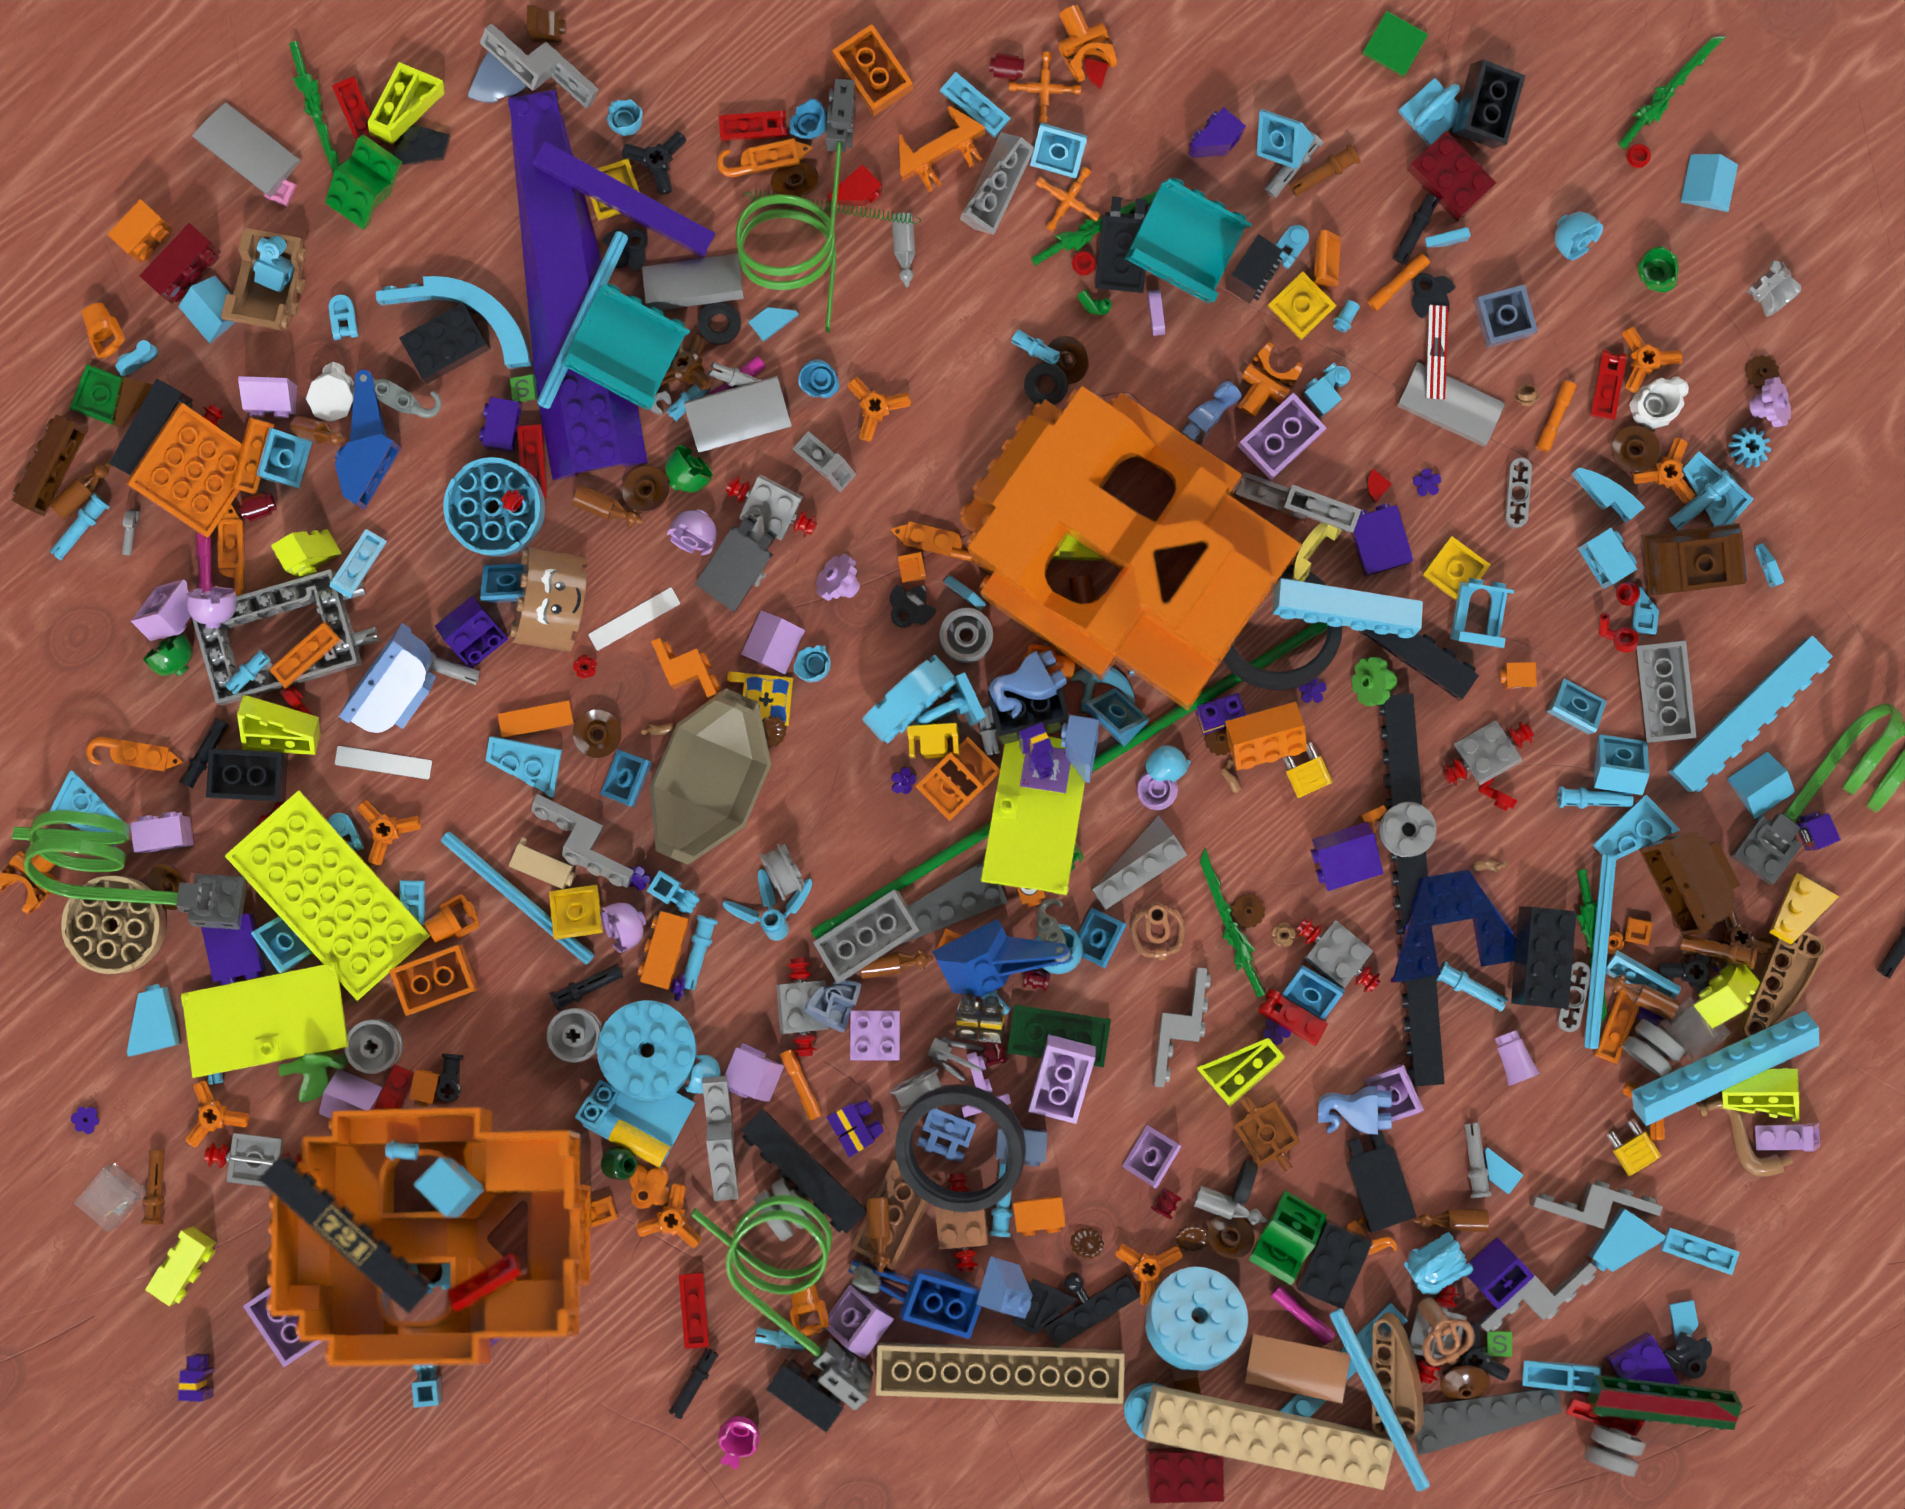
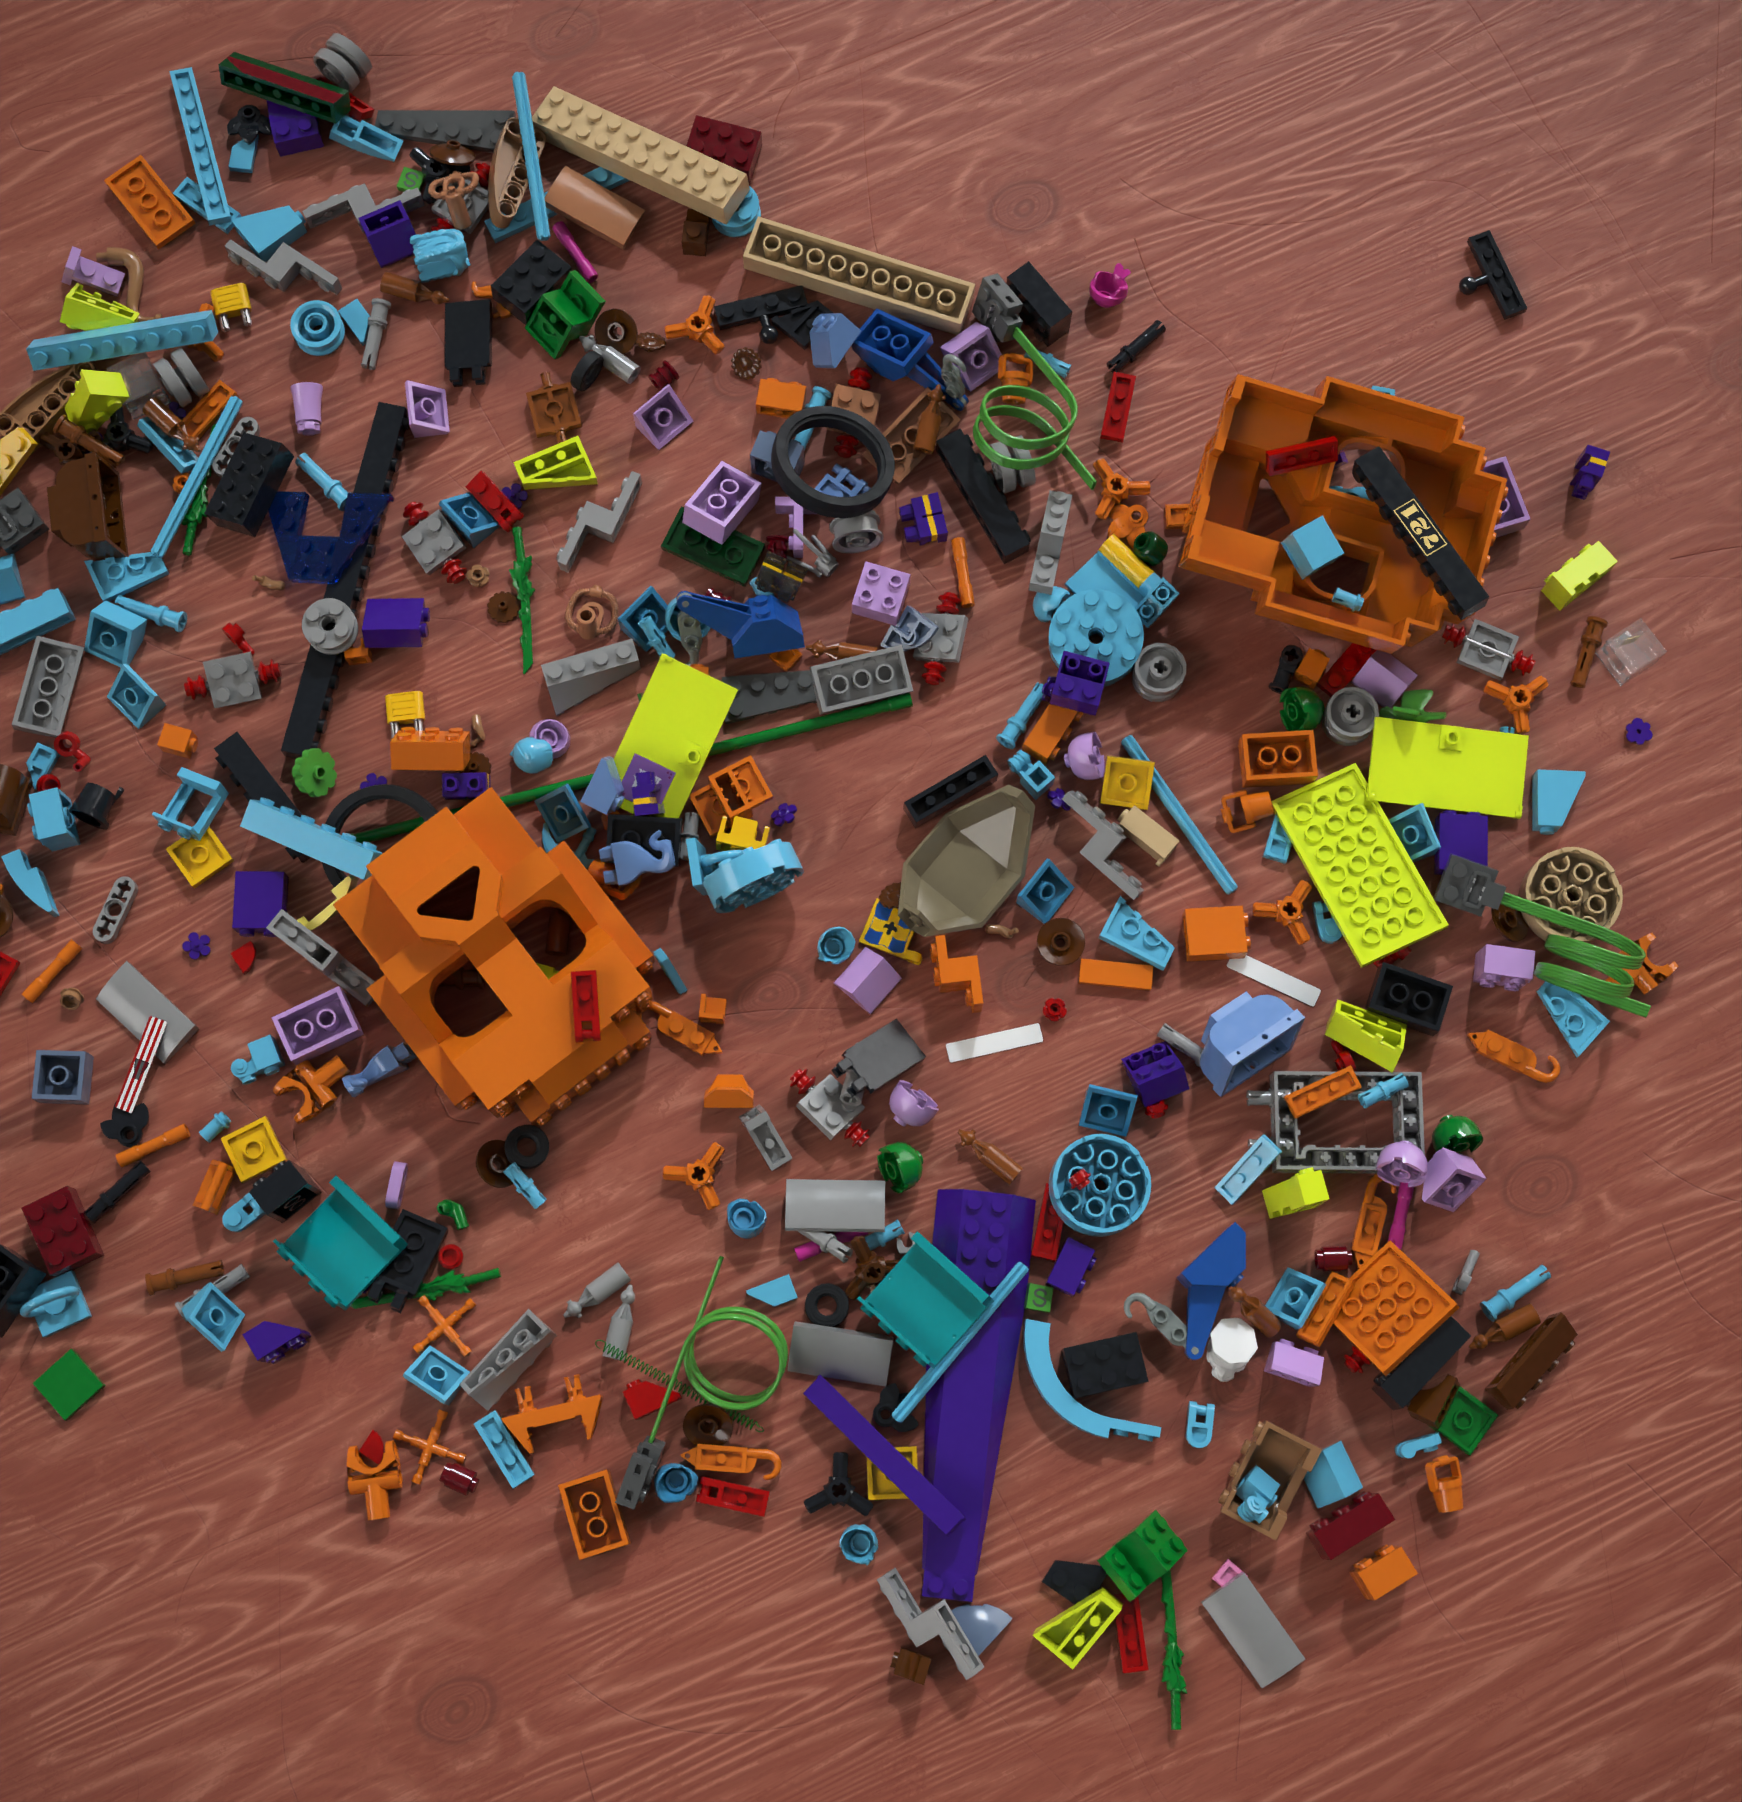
camera: 170 degrees left, 10 degrees down
black pin [179,718,229,789] -> none
medium nougat cylinder [509,547,587,652] -> none
black pin [549,963,624,1012] -> none
reddish brown dish [622,466,669,512] -> none
medium azure plant [722,869,812,941] -> none
lavender plate [724,1043,784,1102] -> none
light grey wheel [759,843,805,901] -> none
lavender plant [815,554,860,601] -> none
black plate [890,585,936,628] -> none
light grey wheel [940,608,993,663] -> none
medium azure brick [1145,1267,1248,1371] -> none
medium blue hips [1318,1086,1391,1134] -> none
medium azure tile [1425,227,1471,248] -> none
orange tile [1623,917,1653,945] -> none
none -> black hat [69,782,124,830]
none -> orange plate [104,155,196,250]
none -> medium azure plate [169,67,232,226]
none -> medium azure wheel [290,300,345,356]
none -> light grey wheel [563,1262,631,1318]
none -> red plate [571,970,601,1043]
none -> medium azure pin [638,616,676,658]
none -> orange slope [704,1074,754,1108]
none -> black brick [903,755,998,829]
none -> dark purple slope [1049,651,1110,716]
none -> red plate [1145,1100,1168,1119]
none -> orange brick [1182,905,1251,962]
none -> green cylinder [1279,687,1324,731]

